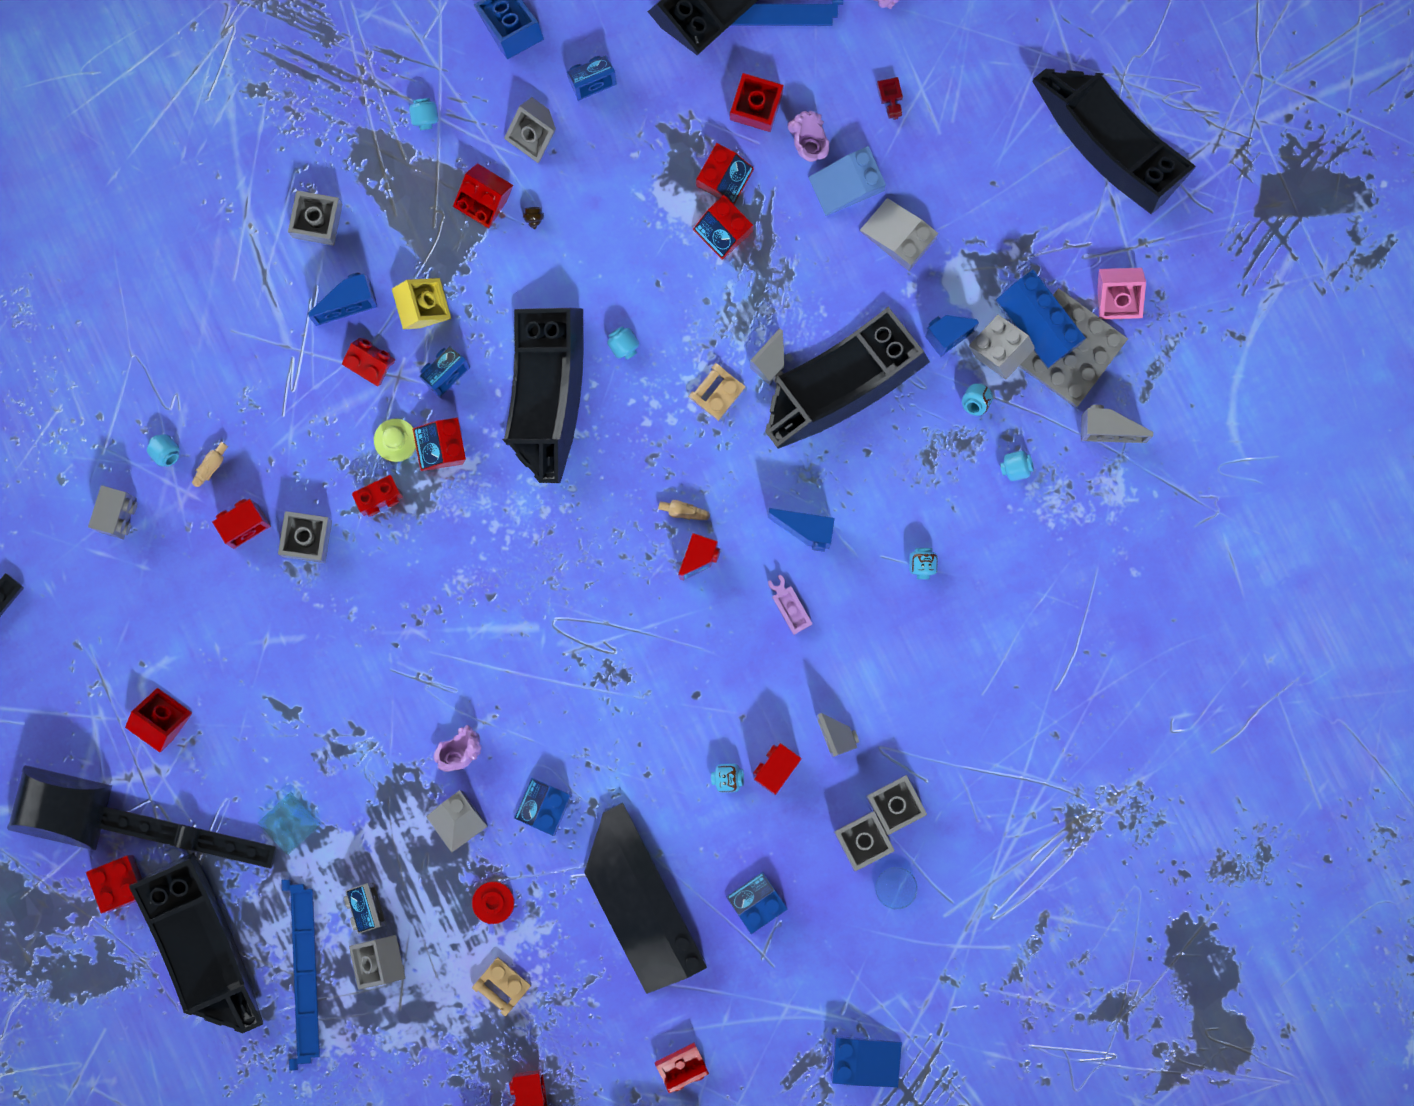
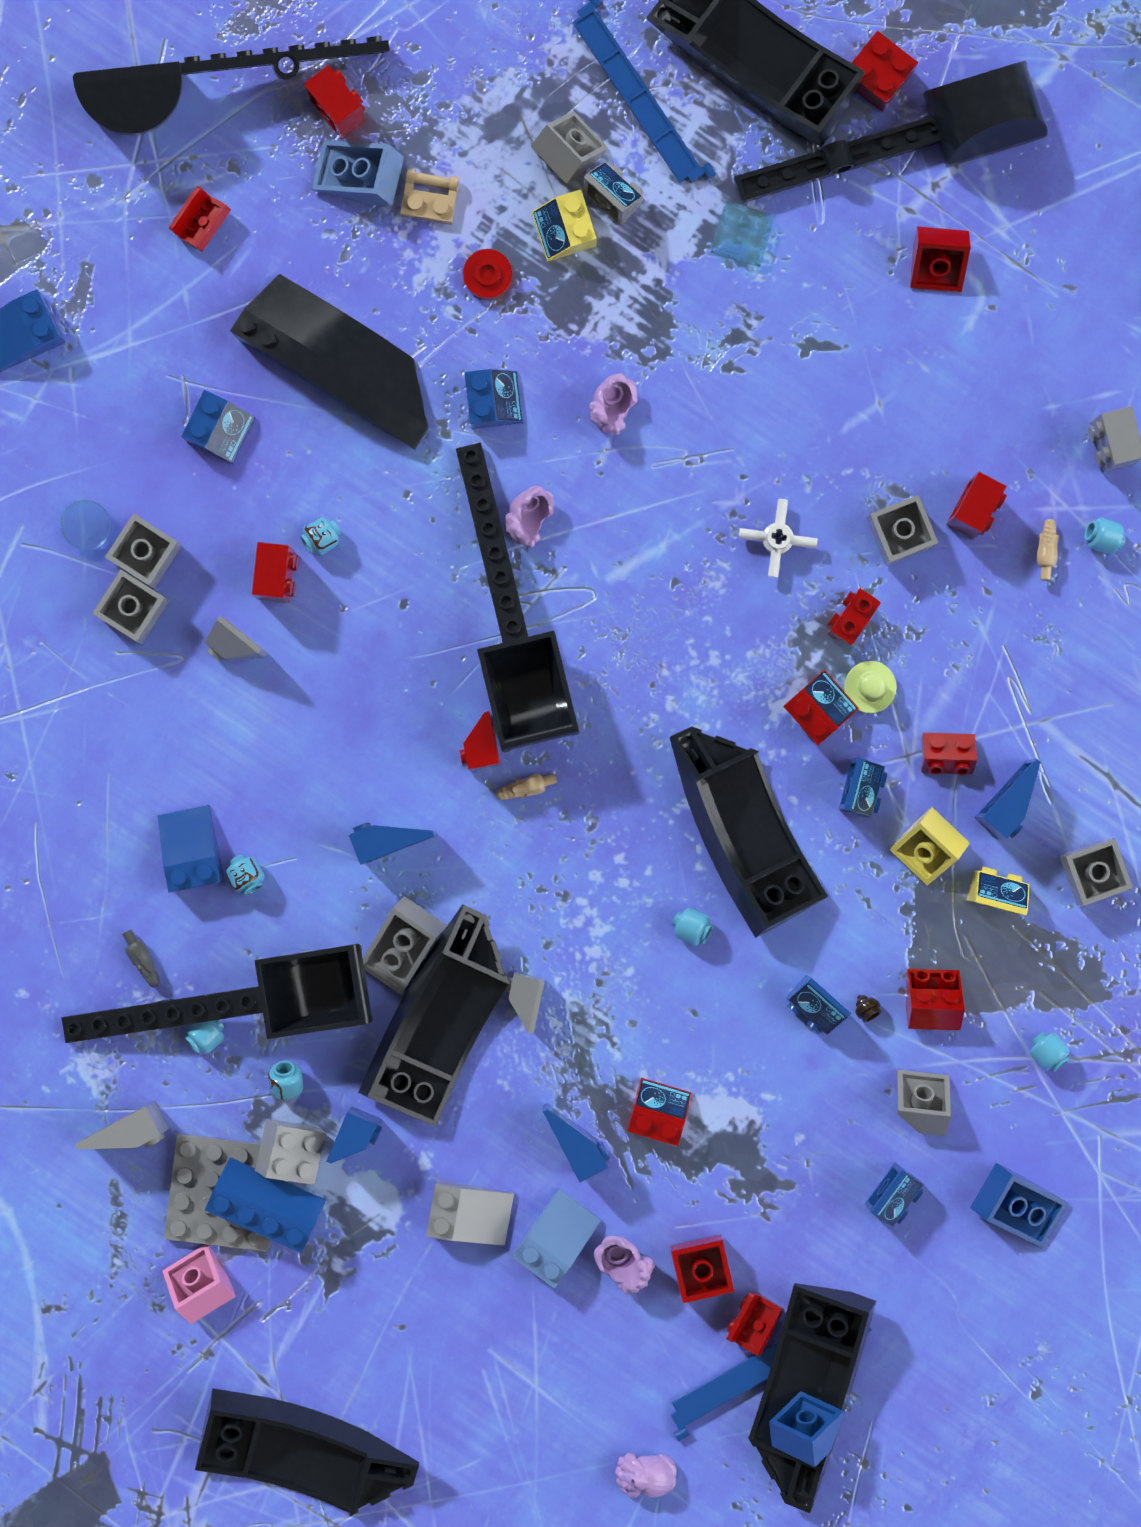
camera: 145 degrees right, 5 degrees up
light grey slope [426,790,488,853] -> none
tan plate [688,363,745,421] -> none
slope [696,143,754,205] -> none
lavender plate [768,575,813,635] -> none
dark red plate [877,77,903,120] -> none
none -> black plate [61,943,373,1043]
none -> dark grey piece [122,929,160,988]
none -> blue slope [158,805,225,893]
none -> medium blue slope [312,140,404,206]
none -> light grey slope [363,896,447,995]
none -> black plate [456,442,579,753]
none -> lavender hair [504,486,554,548]
none -> slope [532,189,597,262]
none -> blue slope [543,1103,610,1182]
none -> red bracket [726,1292,784,1356]
none -> white bar [738,499,818,578]
none -> slope [786,975,851,1035]
none -> slope [966,867,1029,915]

